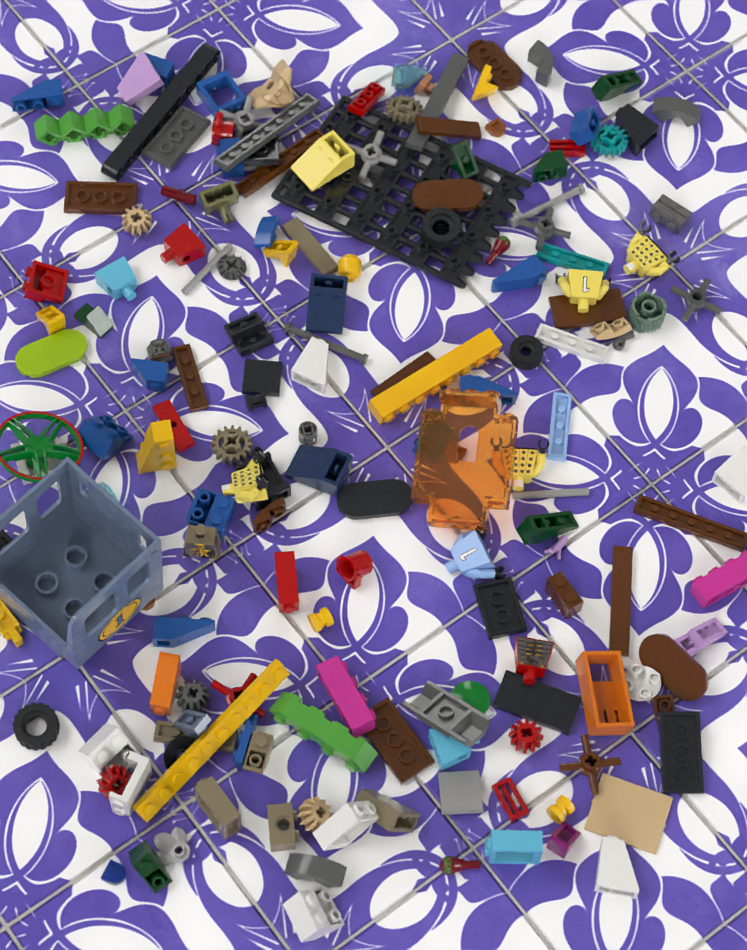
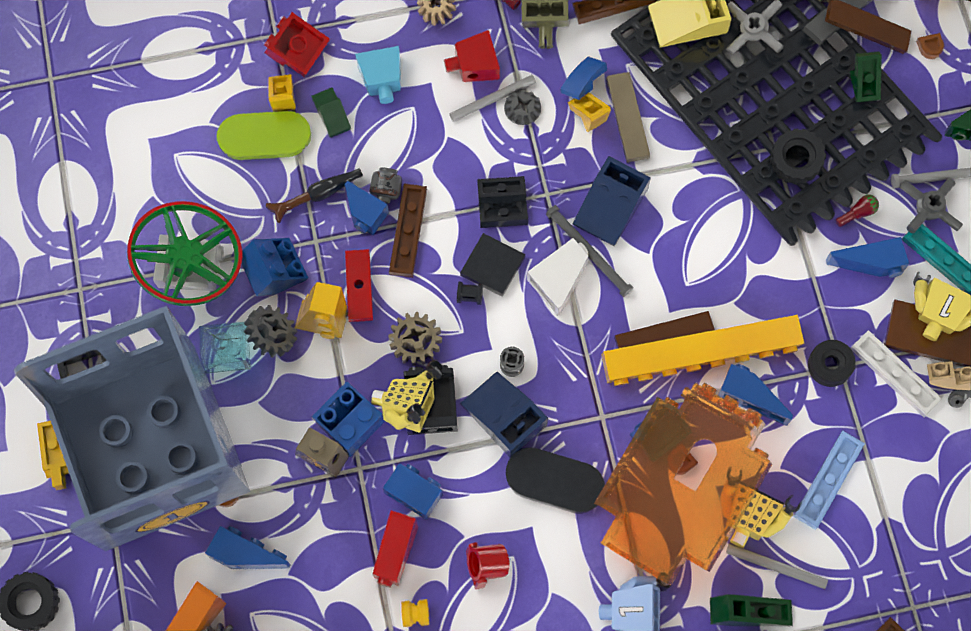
camera: 30 degrees right, 10 degrees up
reddish brown slope [253,497,286,534] -> none
yellow head [338,254,362,282] -> none
reddish brown tile [412,178,483,213] -> none
none -> dark grey gear [244,305,297,358]
none -> black piece [266,168,363,223]
none -> blue brick [383,463,443,520]

